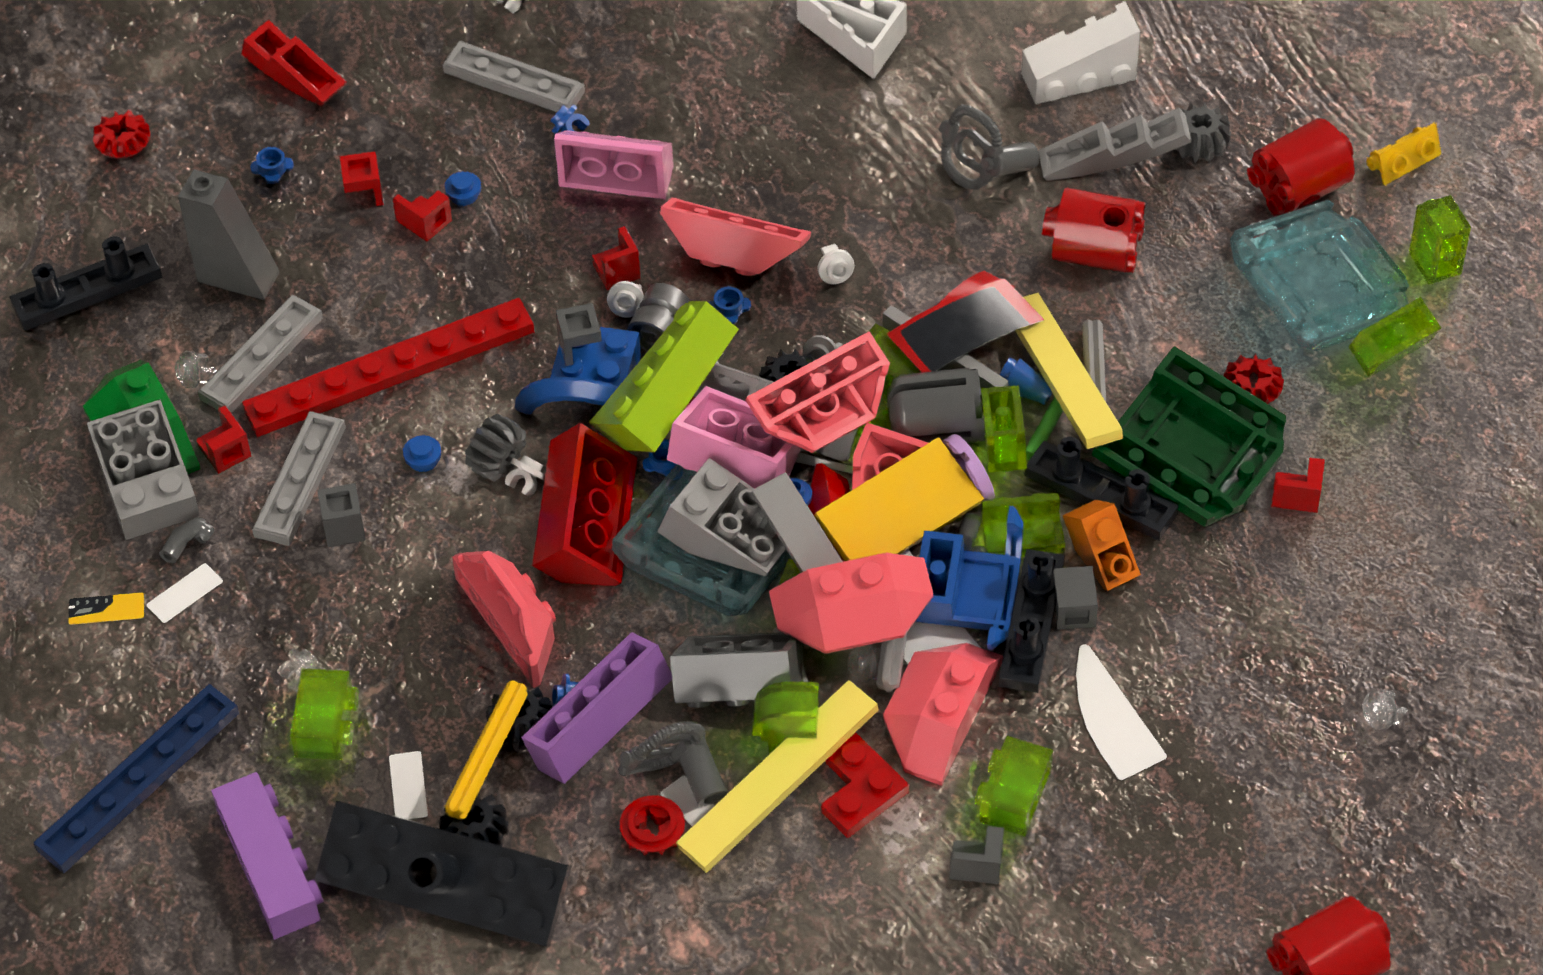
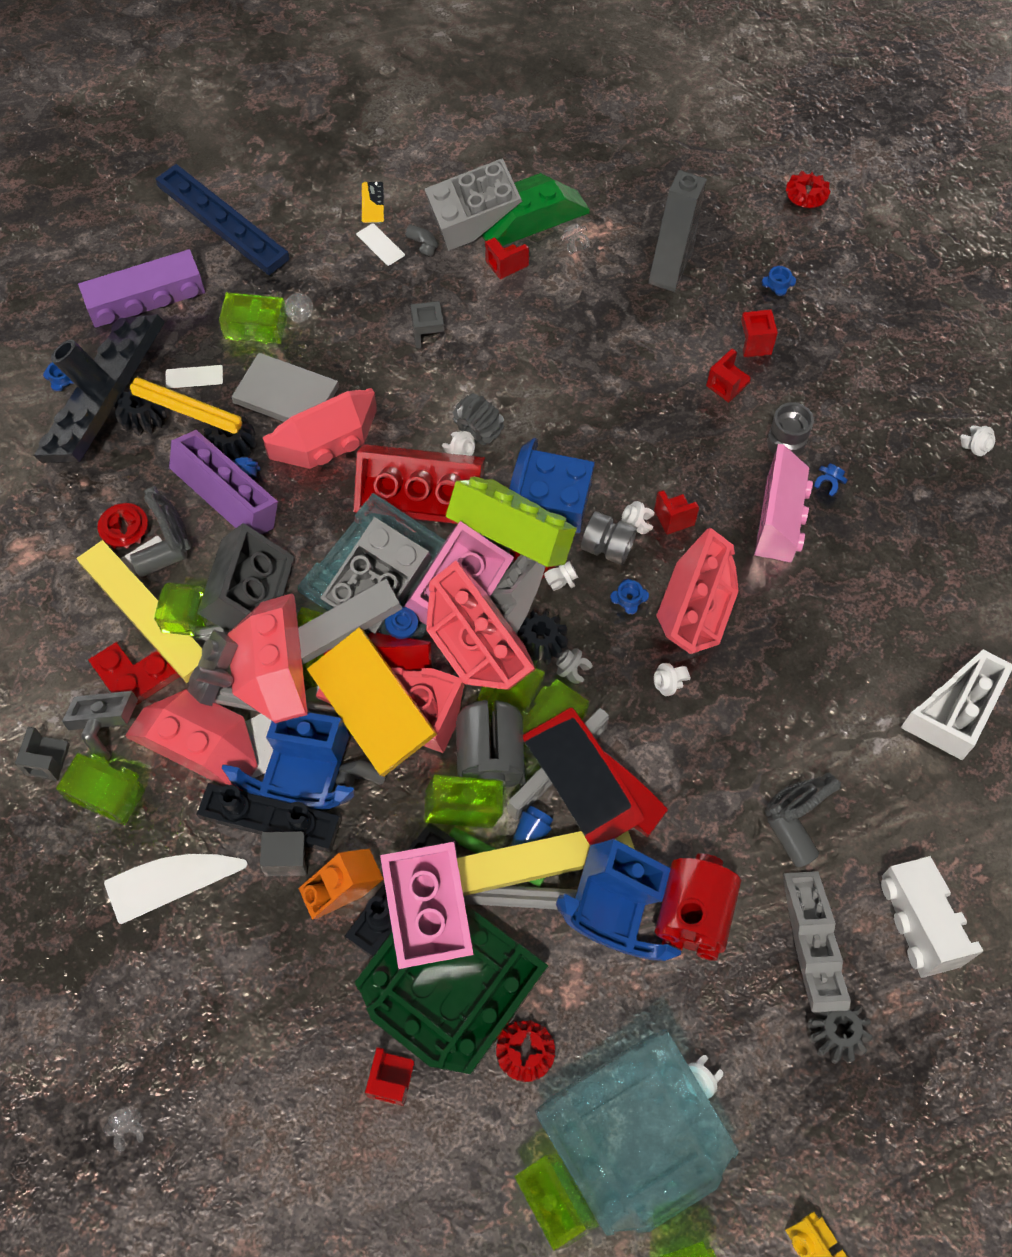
camera: 90 degrees right, 10 degrees up
black plate [9,236,163,331] -> none
light grey tile [198,294,323,413] -> none
red slope [241,20,347,106] -> none
red plate [242,297,535,437] -> none
light grey tile [252,411,346,546] -> none
blue plate [403,435,441,472] -> none
light grey tile [443,41,585,112] -> none
blue plate [445,172,481,206] -> none
dark grey panel [555,303,602,366] -> none
lavender tile [942,434,995,507] -> none
clear neon green bracket [981,493,1066,558] -> none
red cylinder [1247,118,1355,217] -> none
none -> blue plate [43,362,74,391]
none -> flat silver plate [62,691,138,763]
none -> flat silver plate [187,630,238,706]
none -> light grey tile [231,353,339,422]
none -> bright pink slope [380,842,473,969]
none -> blue piece [556,839,682,961]
none -> flat silver wheel [767,402,814,457]

